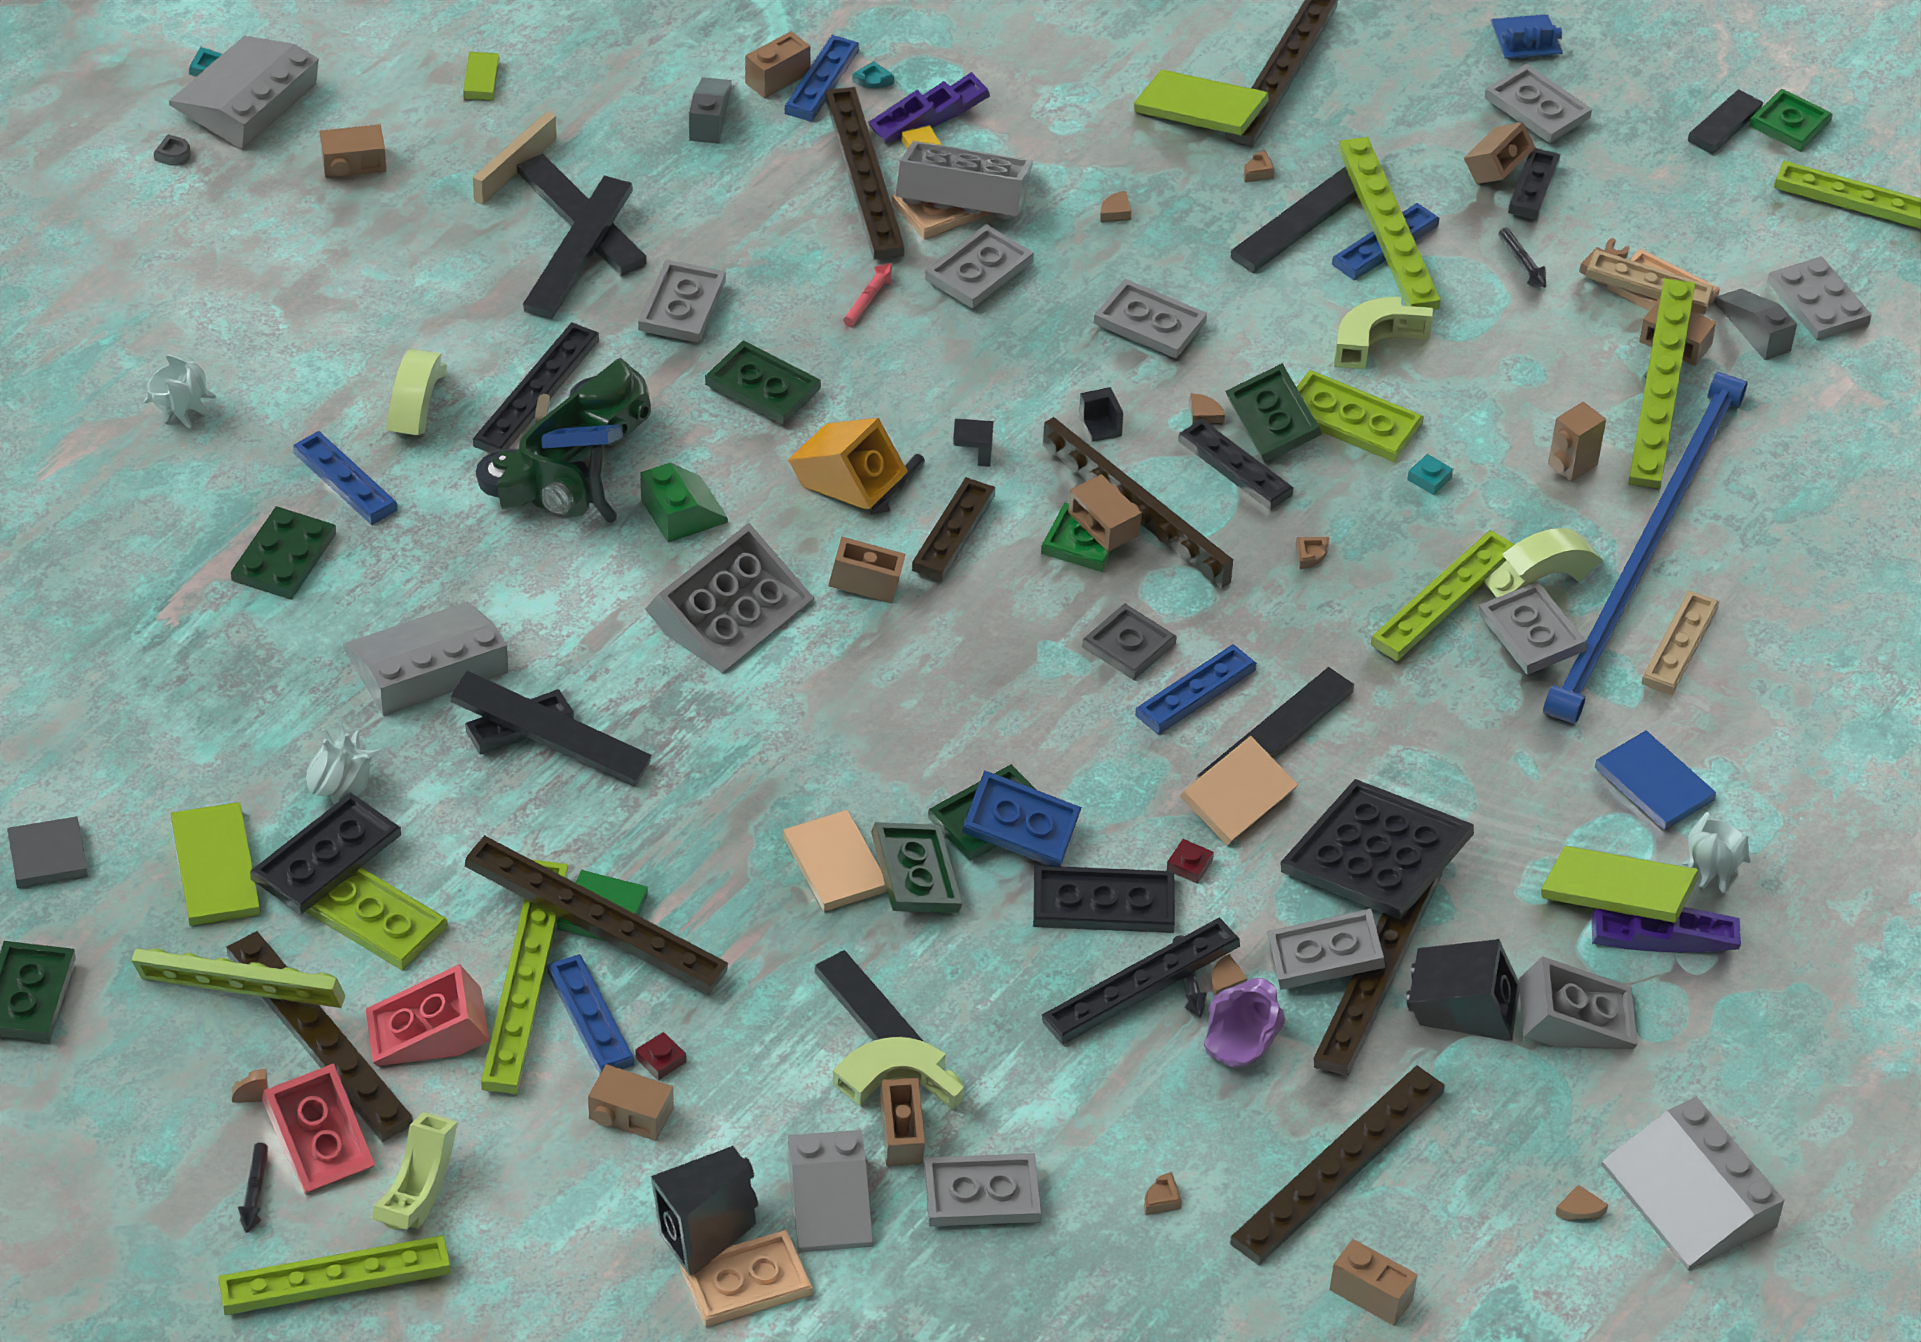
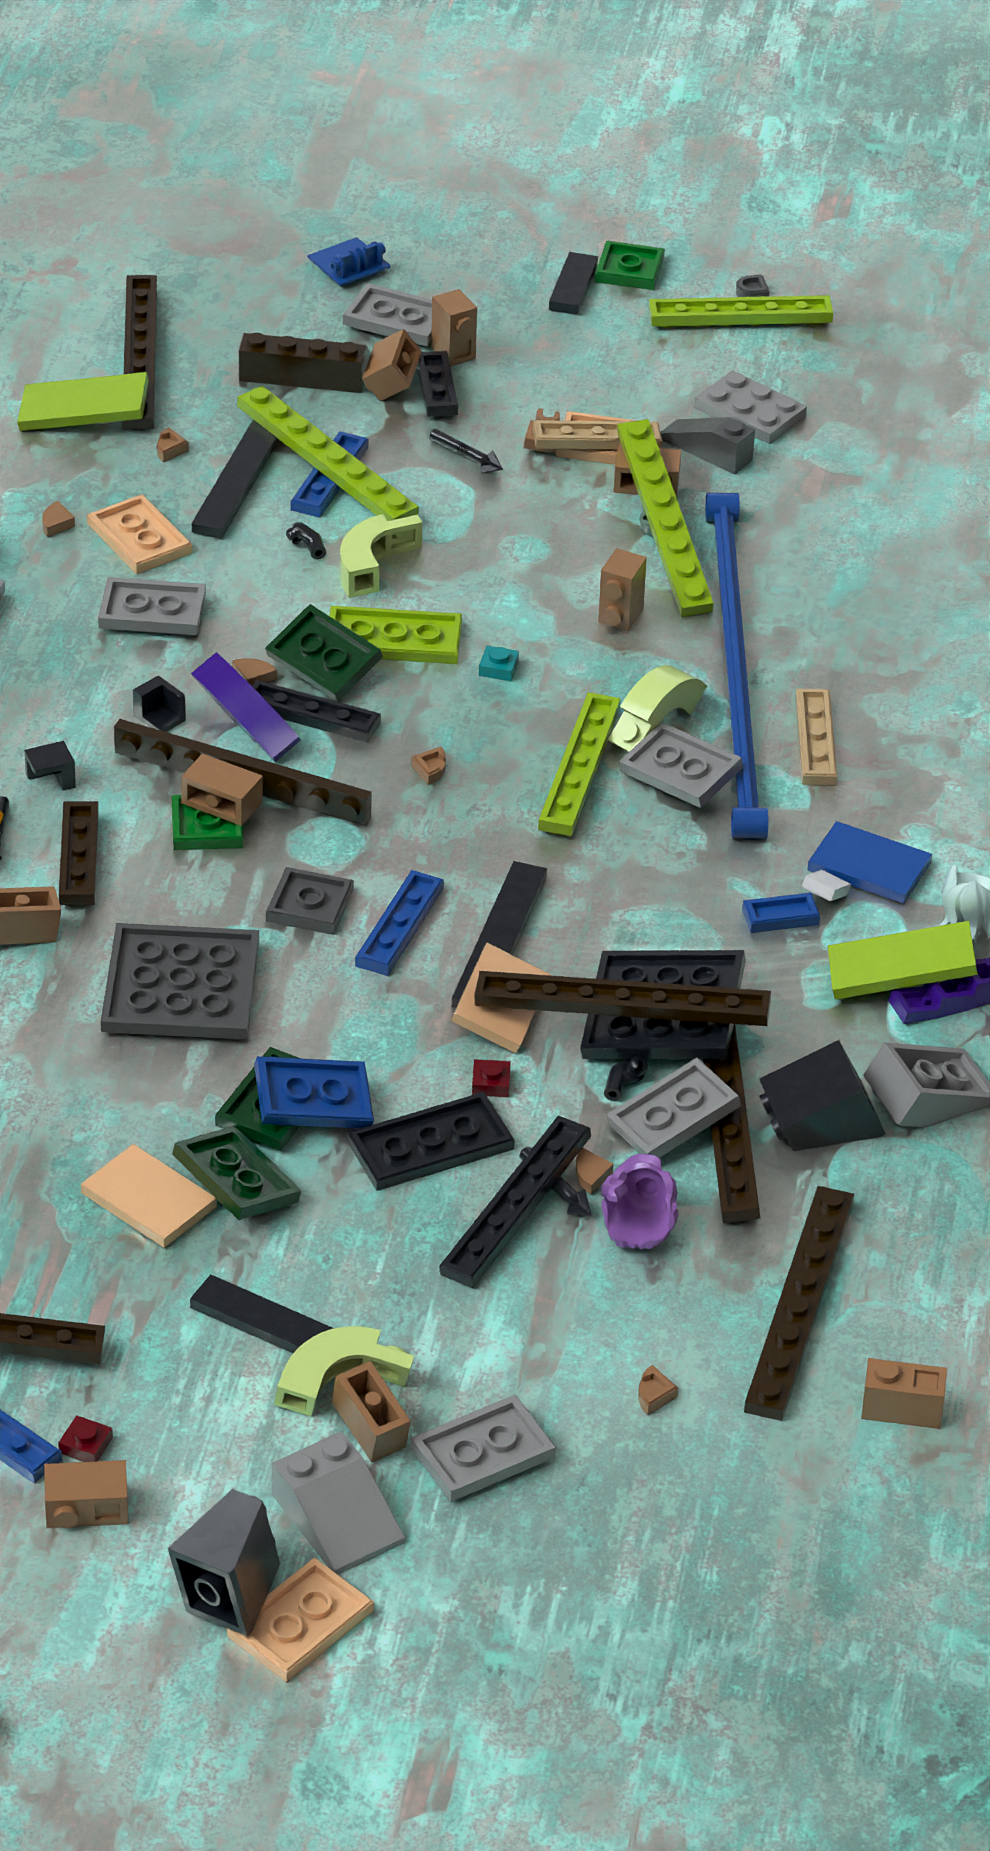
camera: 25 degrees left, 5 degrees down
none -> light nougat tile [87,494,192,574]
none -> dark grey plate [101,923,260,1040]
none -> dark purple slope [191,652,301,762]
none -> dark brown slope [239,333,371,393]
none -> black arm [286,522,327,560]
none -> medium nougat brick [431,289,477,366]
none -> dark brown plate [474,971,771,1026]
none -> black arm [604,1056,648,1101]
none -> dark grey tile [736,274,770,297]
none -> blue tile [742,893,820,933]
none -> white tile [802,870,851,901]

